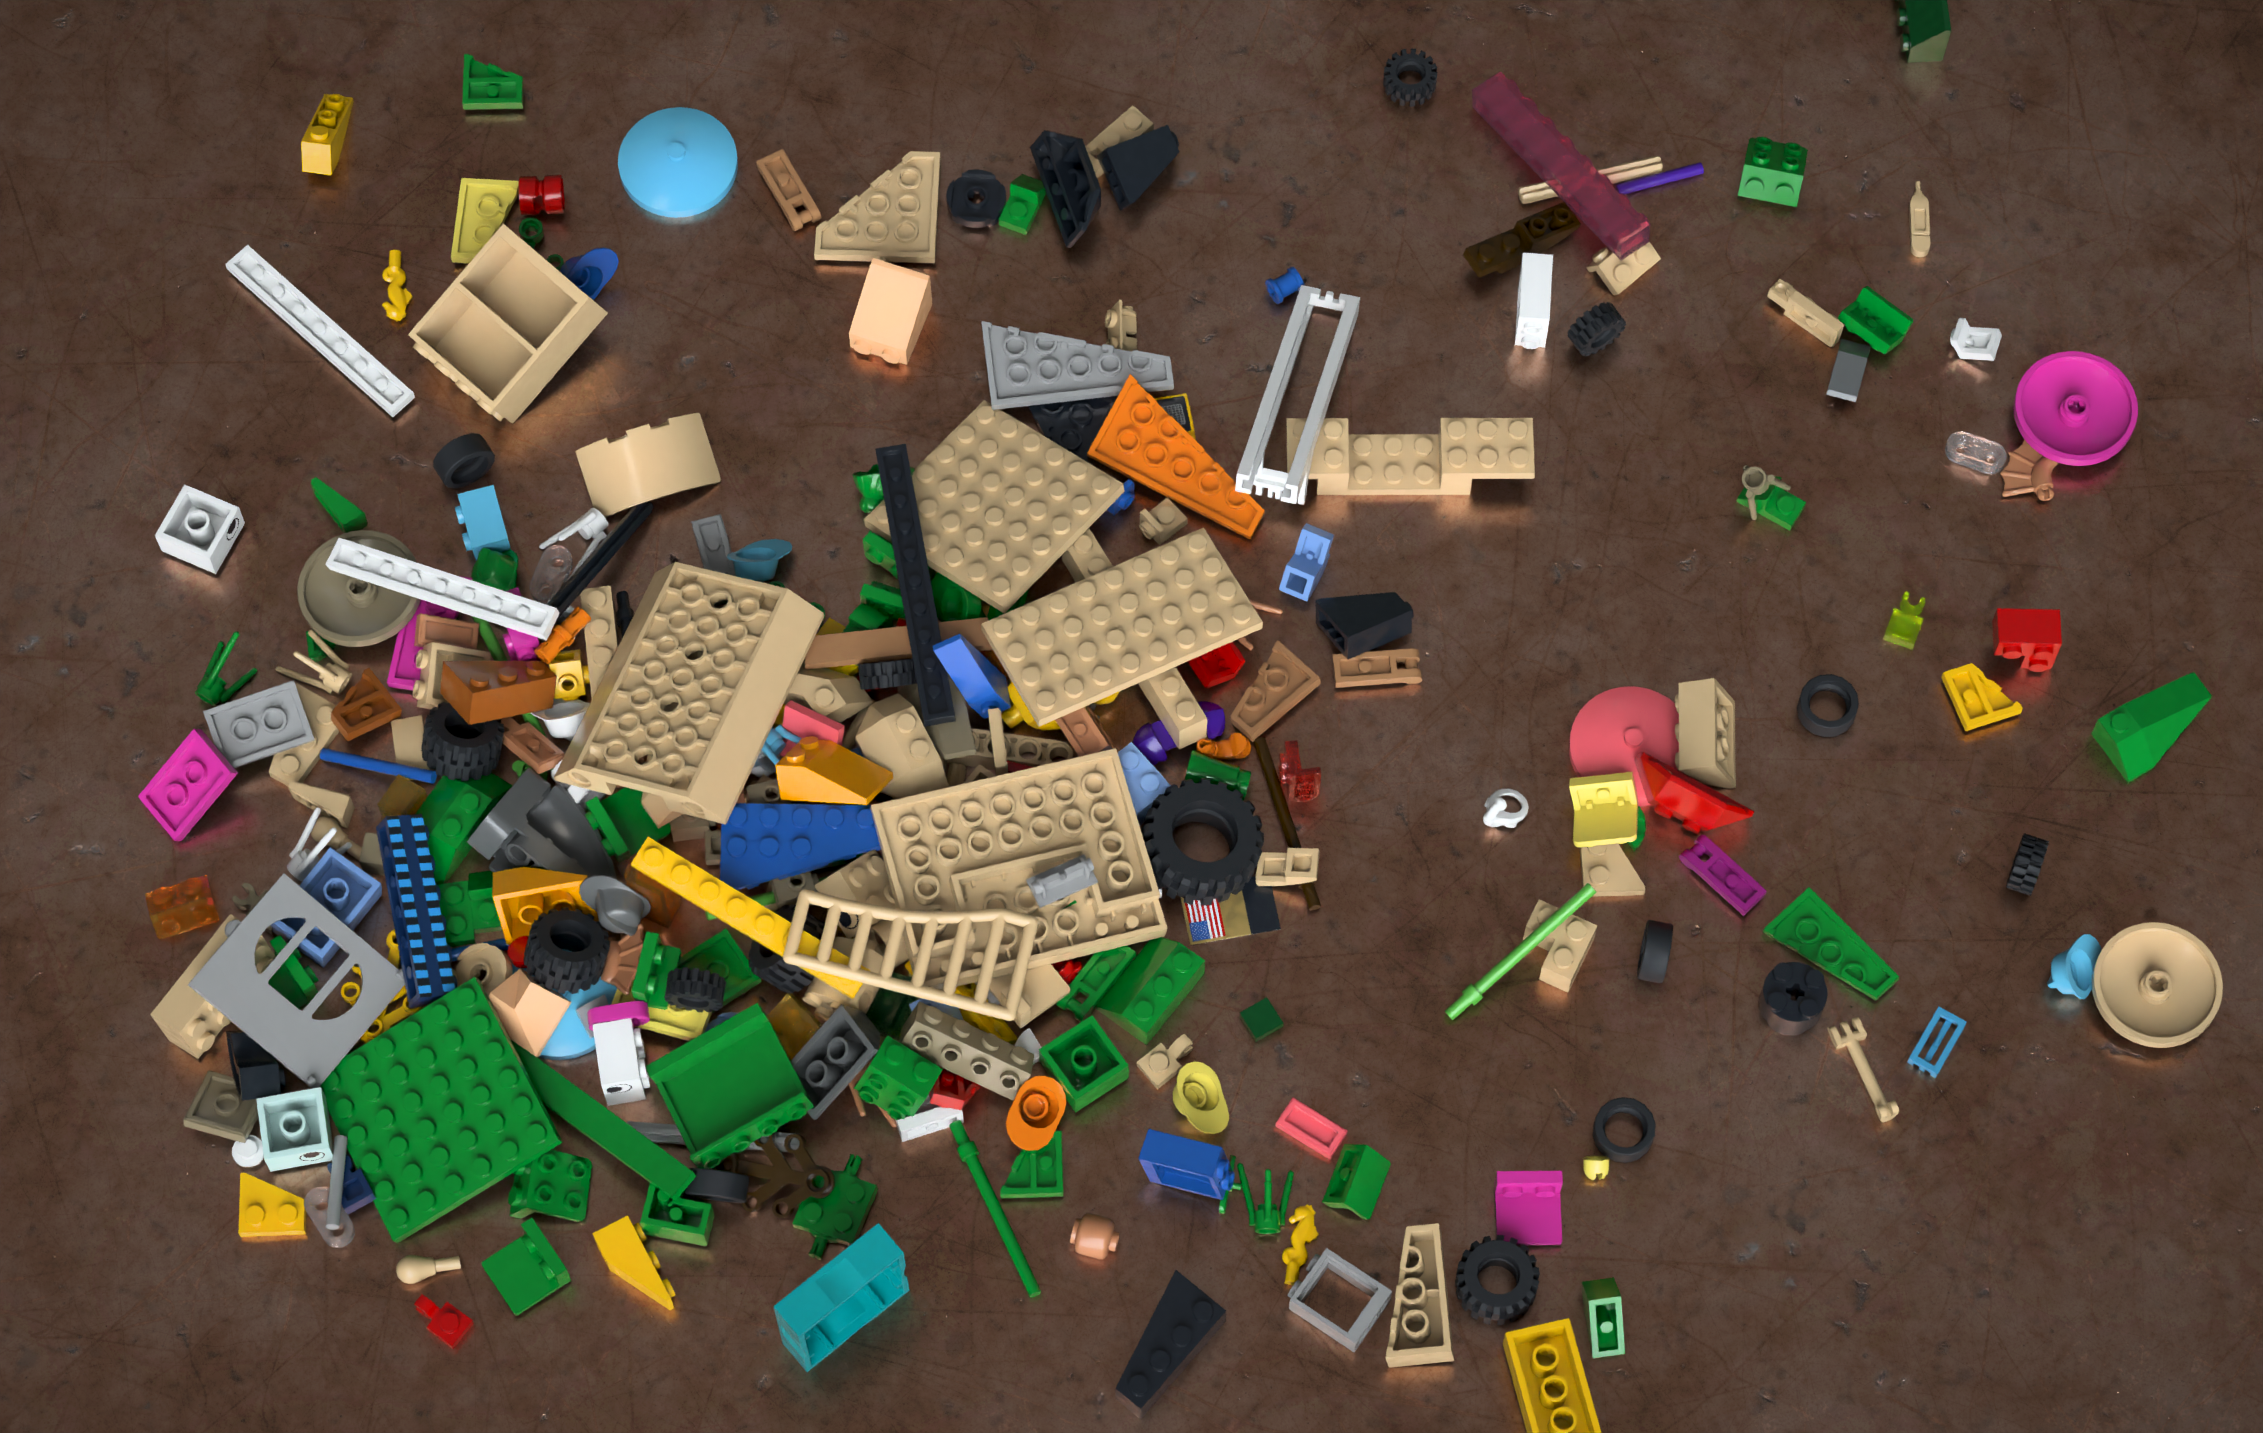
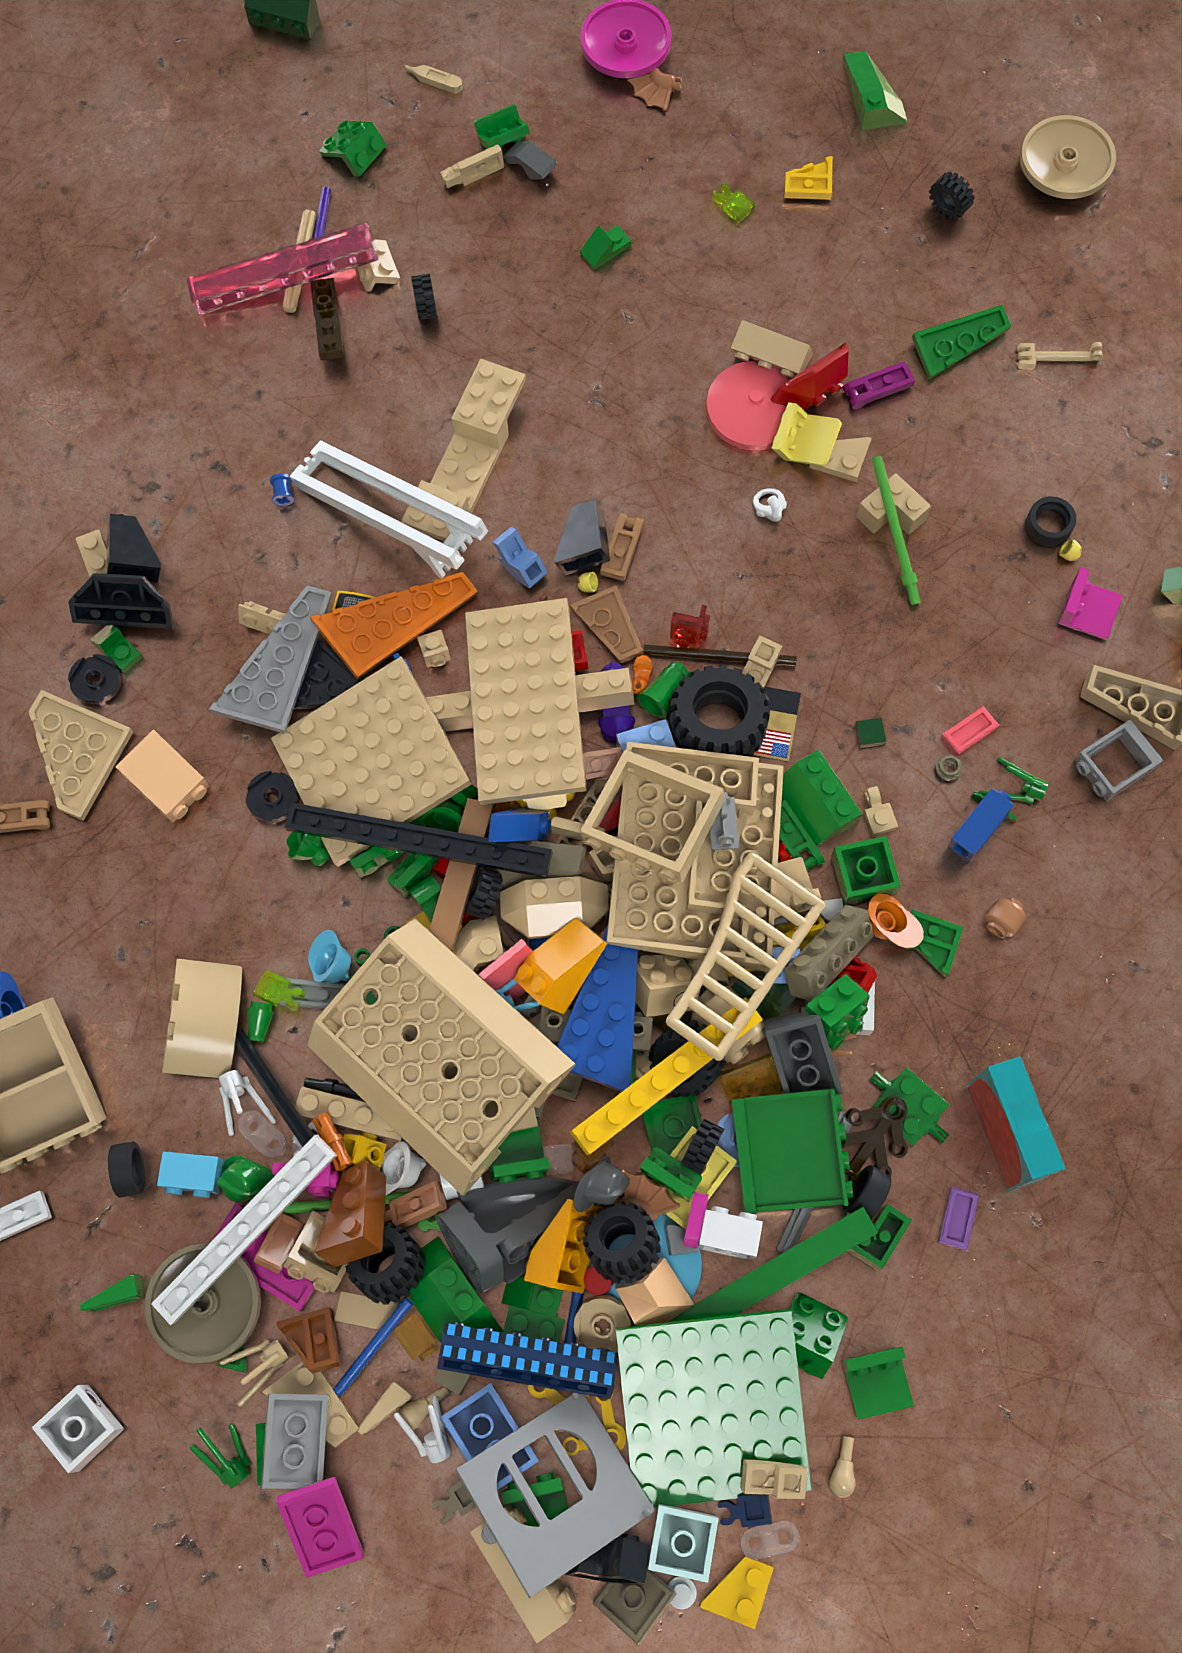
camera: 65 degrees left, 5 degrees up
clear orange bracket [145,875,220,939] -> none
light grey bar [326,1135,348,1230] -> none
red plate [414,1294,474,1349] -> none
yellow slope [592,1215,676,1310] -> none
green bar [949,1120,1042,1298] -> none
black wedge [1115,1270,1226,1419] -> none
light yellow piece [1172,1061,1229,1134] -> none
yellow animal [1282,1204,1319,1285] -> none
green panel [1322,1144,1391,1220] -> none
black tyre [1383,48,1438,107] -> none
black tyre [1455,1235,1540,1325] -> none
white window [1515,253,1553,349] -> none
black tyre [1637,920,1673,983] -> none
dark tan plant [1742,465,1791,520] -> none
black brick [1758,962,1828,1036] -> none
black tyre [1797,674,1859,737] -> none
dark azure tile [1907,1006,1967,1078] -> none
clear plate [1945,431,2007,474] -> none
white bracket [1950,318,2002,361] -> none
red brick [1992,608,2062,672] -> none
medium azure piece [2047,934,2102,999] -> none
none -> black plate [246,771,300,825]
none -> green cone [247,1001,274,1042]
none -> clear neon green plate [253,969,306,1011]
none -> light yellow hinge [577,572,598,593]
none -> tan window [580,750,725,883]
none -> tan slope [741,1460,808,1499]
none -> dark tan plate [936,755,962,781]
none -> medium lavender tile [938,1187,979,1251]

